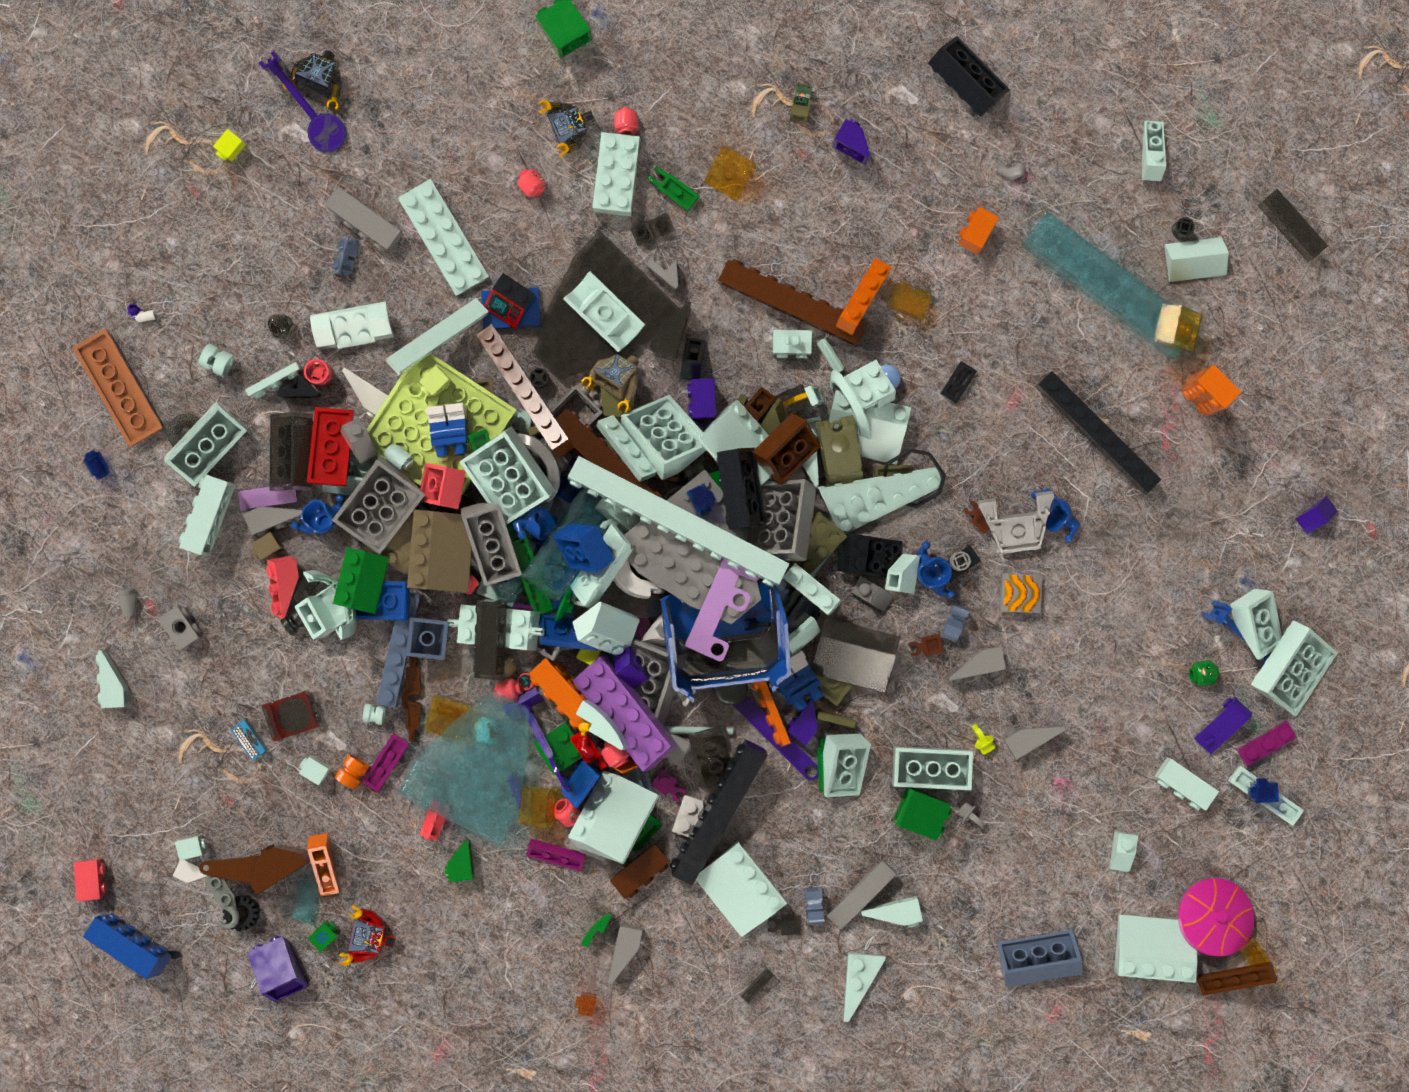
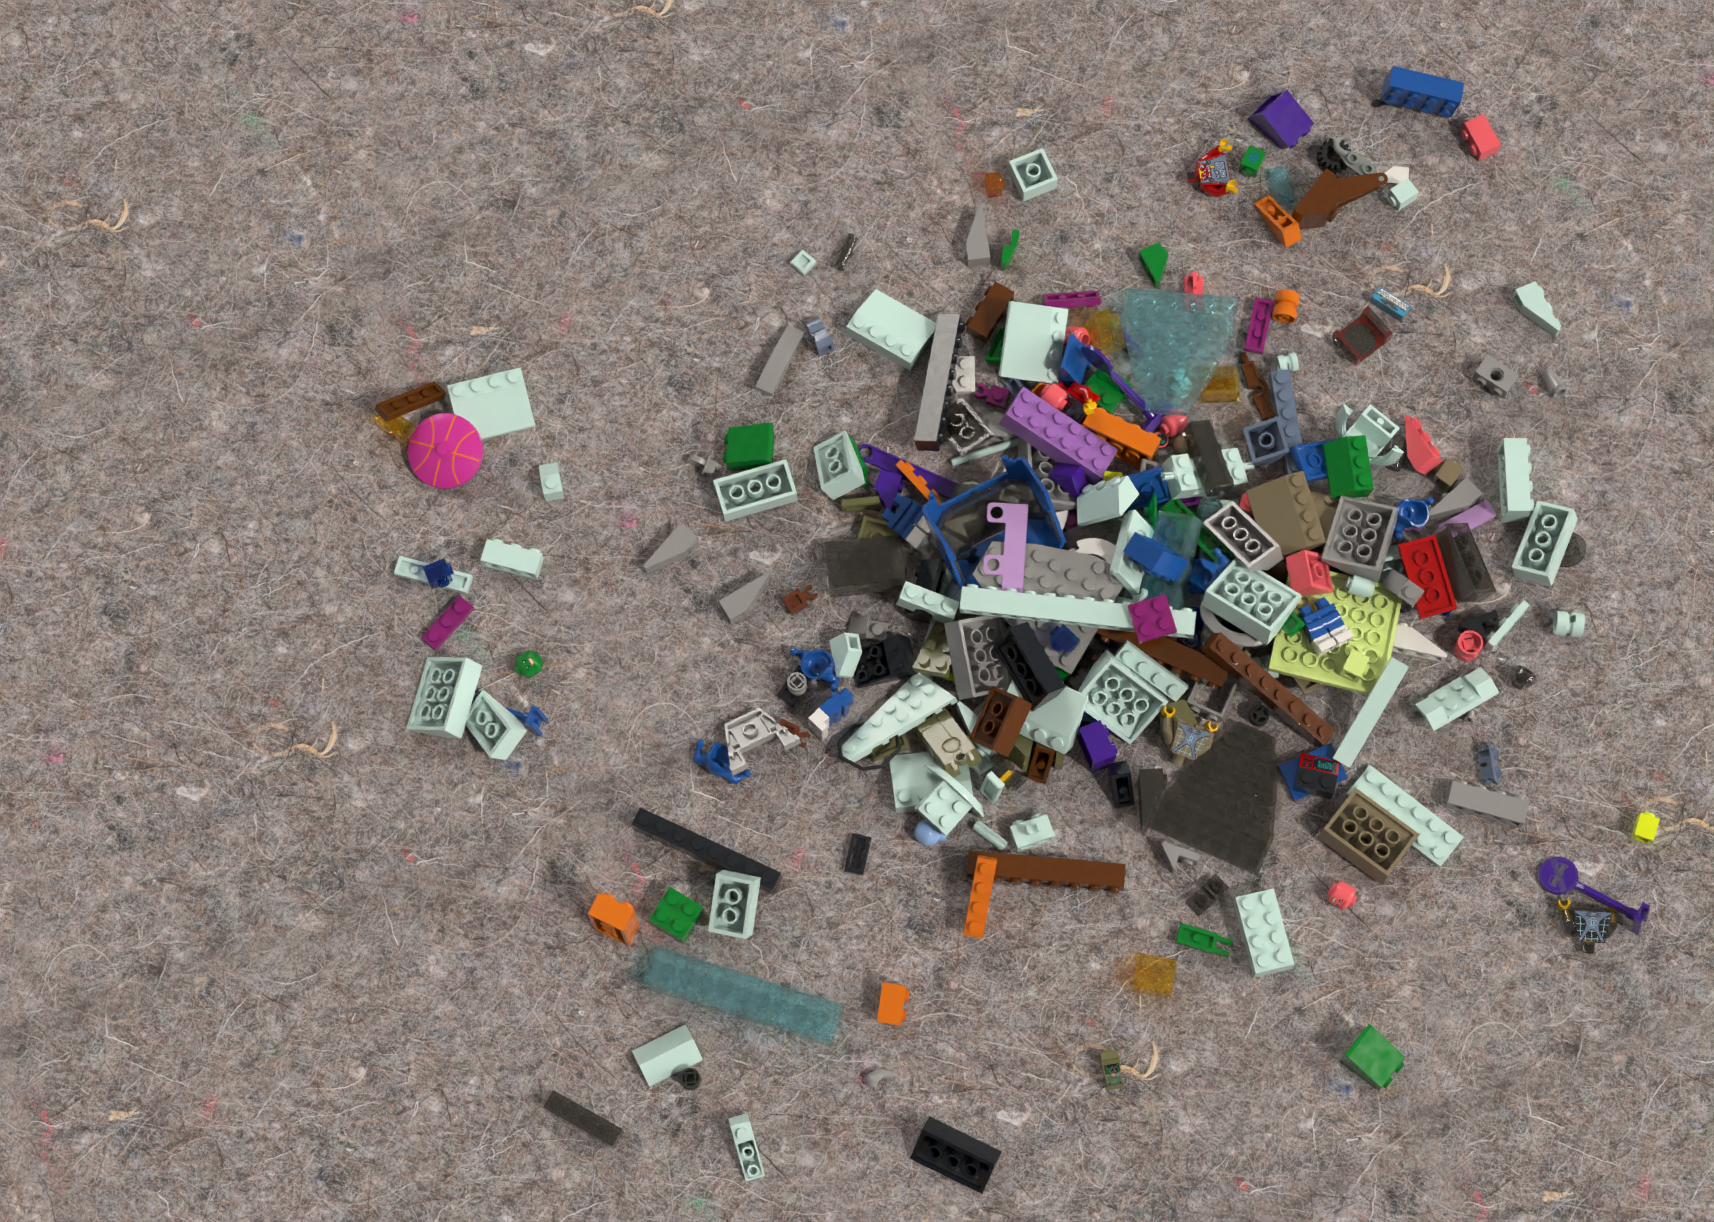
camera: 160 degrees right, 15 degrees down
nougat plate [73,329,164,447] -> none
clear blue brick [83,450,110,480] -> none
arm [127,304,156,322] -> none
pearl dark grey wheel [280,609,305,635] -> none
light aqua brick [299,756,332,785] -> none
torso [537,99,595,158] -> none
light aqua piece [563,271,645,353] -> none
light aqua slope [576,700,629,750] -> none
coral head [614,107,639,136] -> none
clear smoke plate [768,915,801,935] -> none
light aqua tile [789,616,821,656] -> none
dark purple slope [832,119,870,165] -> none
light aqua wing [843,953,886,1022] -> none
light aqua slope [860,896,923,927] -> none
clear yellow brick [887,282,932,320] -> none
sand blue leg [942,603,970,642] -> none
neon yellow piece [971,724,996,755] -> none
sand blue slope [997,929,1082,987] -> none
slope [999,573,1042,614] -> none
clear yellow slope [1154,304,1202,352] -> none
dark purple door [1194,697,1253,754] -> none
dark purple slope [1295,496,1338,534] -> none
none -> green brick [649,887,704,944]
none -> light aqua brick [708,870,761,939]
none -> light aqua tile [790,250,816,276]
none -> blue hips [808,688,853,741]
none -> light aqua brick [1008,148,1058,201]
none -> magenta plate [1128,594,1177,644]
none -> dark tan slope [1318,788,1419,885]

